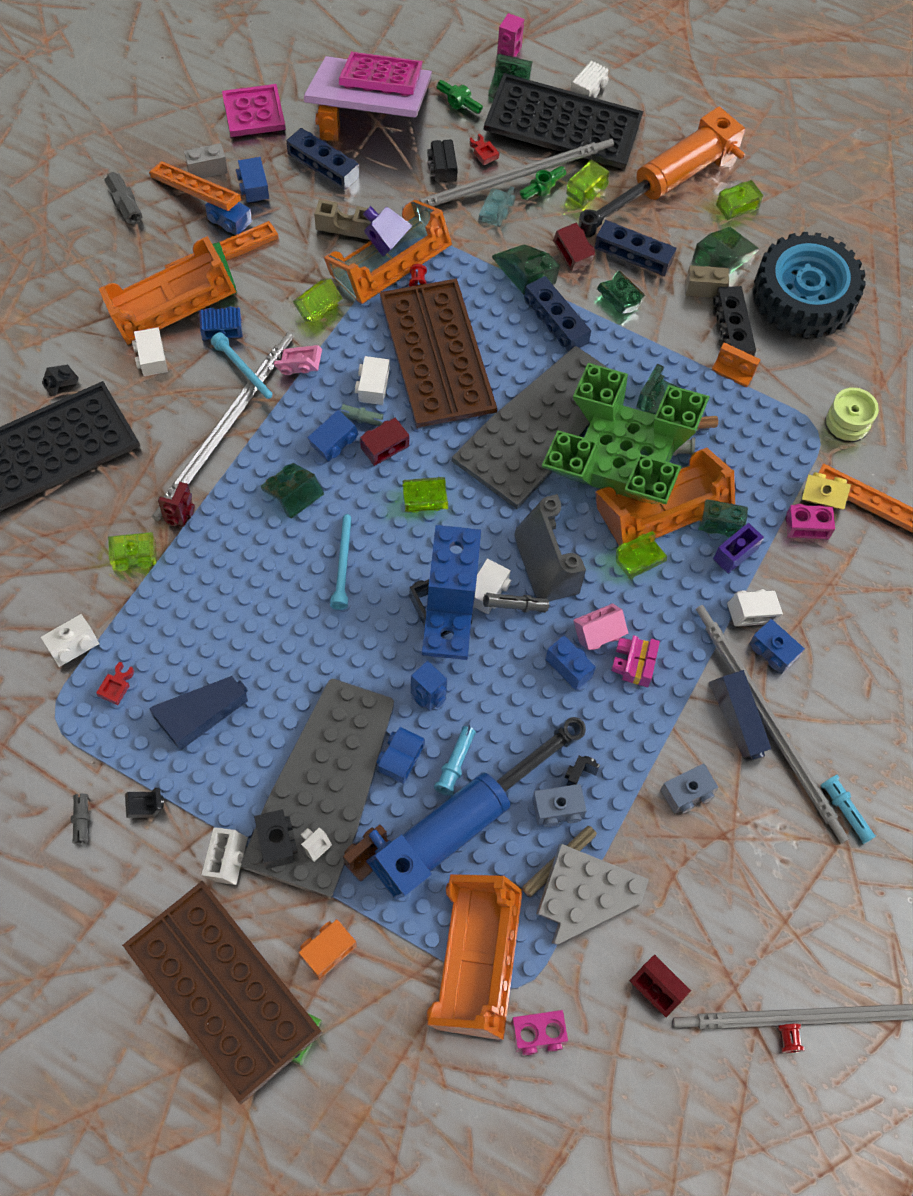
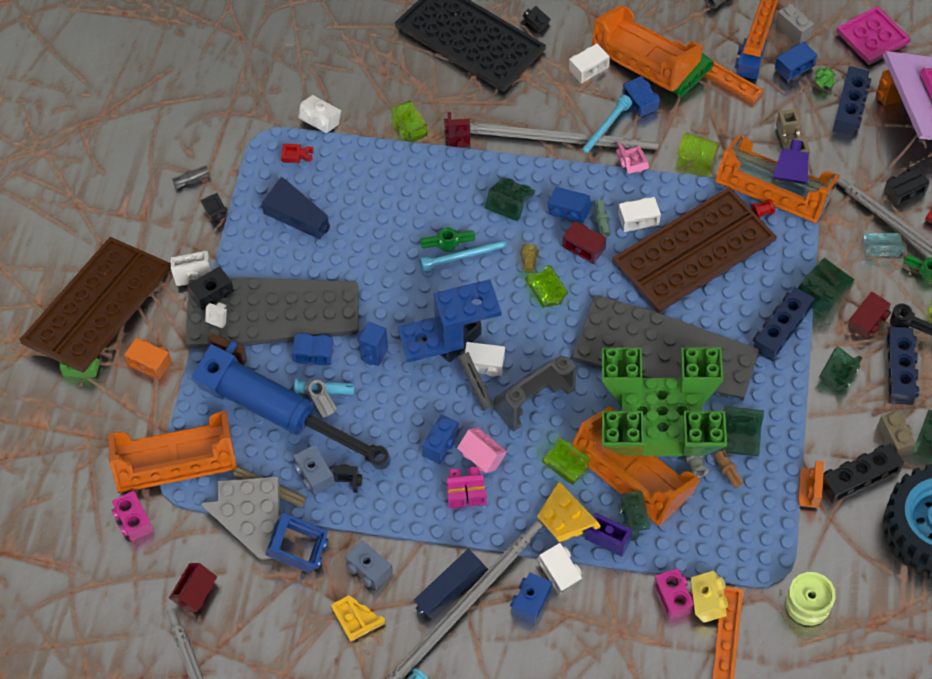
camera: 75 degrees right, 5 degrees down
none -> blue window [265,513,328,573]
none -> light grey piece [304,379,337,418]
none -> yellow wing [330,595,386,642]
none -> green axle [420,227,475,252]
none -> clear yellow cone [520,244,539,273]
none -> yellow wing [537,482,601,542]
none -> bright green gear [814,67,836,88]

